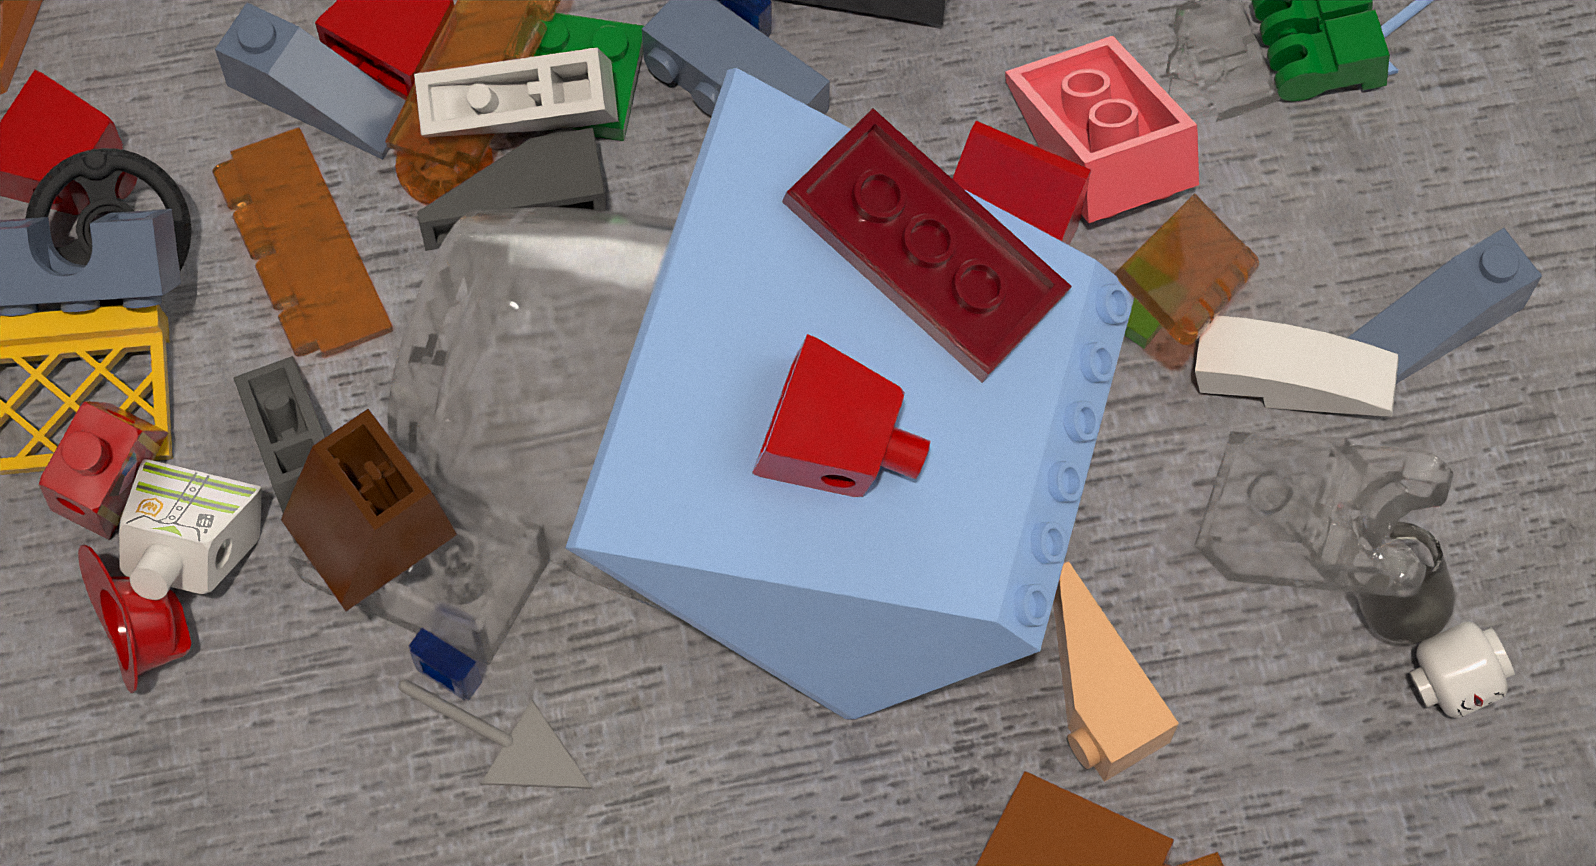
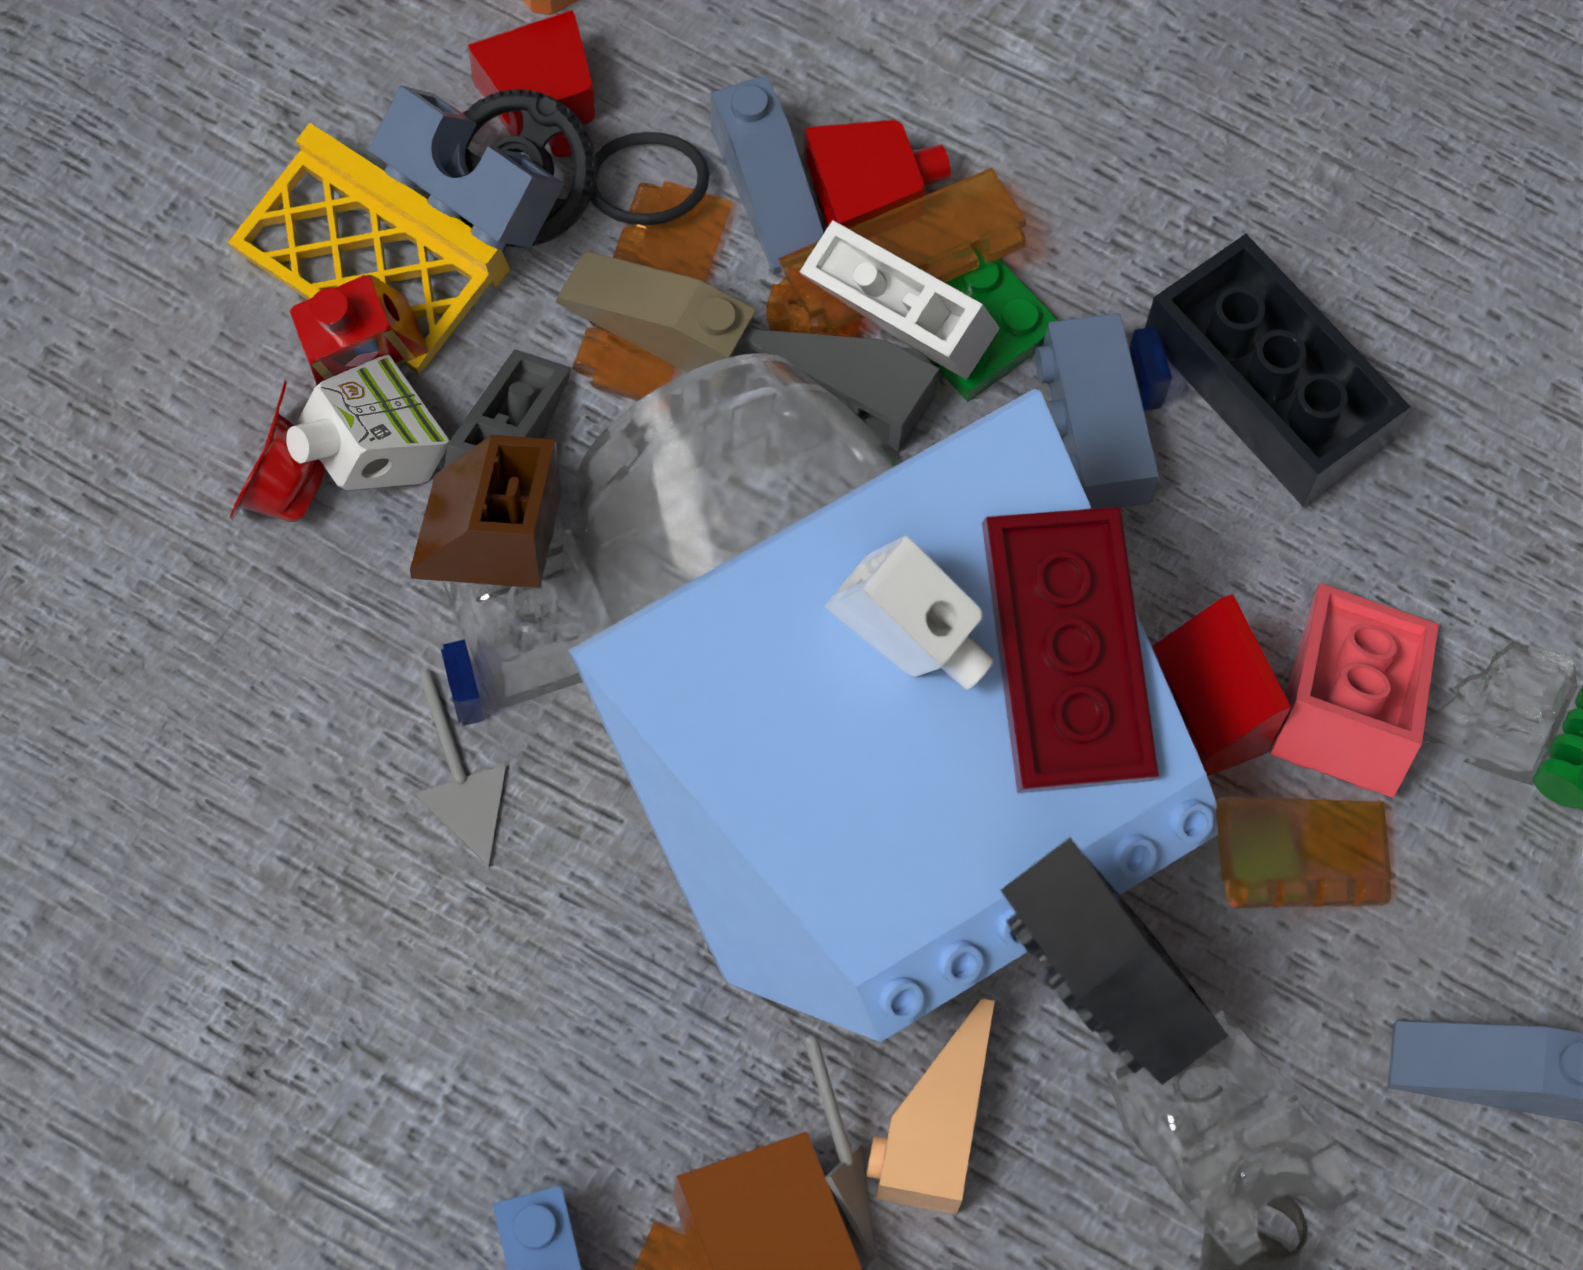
camera: 40 degrees right, 0 degrees up
red torso [752,334,931,497] -> none
white slope [1195,314,1399,417] -> none
none -> dark tan slope [556,251,756,389]
none -> black tyre [591,132,710,225]
none -> light grey piece [805,1035,876,1260]
none -> white torso [824,535,994,690]
none -> black brick [1000,837,1229,1085]

